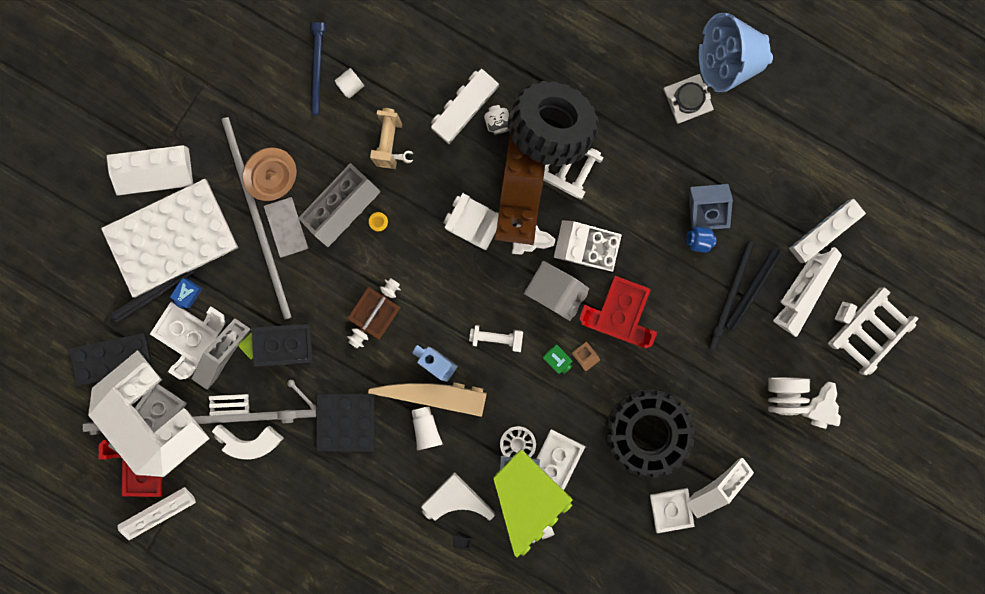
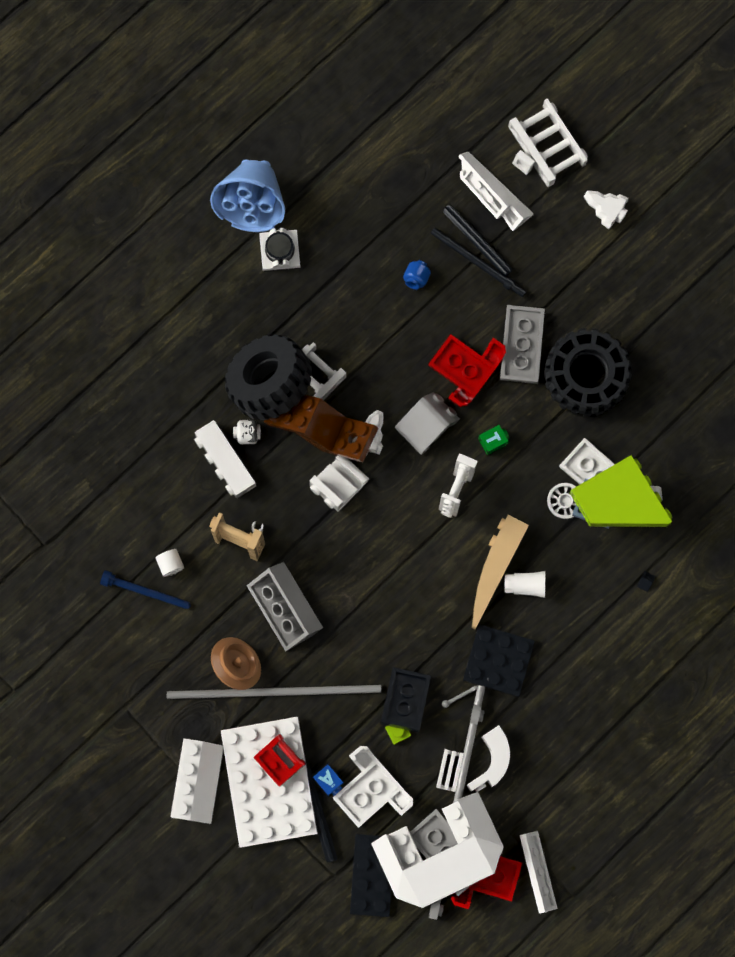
camera: 80 degrees left, 10 degrees down
light grey arch [192,318,250,390] -> none
flat silver sticker [264,197,308,258] -> none
reddish brown plate [347,278,401,348] -> none
yellow plate [369,212,388,231] -> none
light blue torso [413,344,458,382] -> none
white arch [421,472,495,521] -> none
white slope [554,220,621,272] -> none
medium nougat slope [572,342,600,371] -> none
white tile [650,488,695,533] -> none
white arch [686,458,754,518] -> none
sand blue slope [689,184,733,229] -> none
white wheel [768,378,810,415] -> none
white brick [789,199,866,263] -> none
none -> red plate [253,734,306,787]
none -> light grey plate [500,305,545,384]

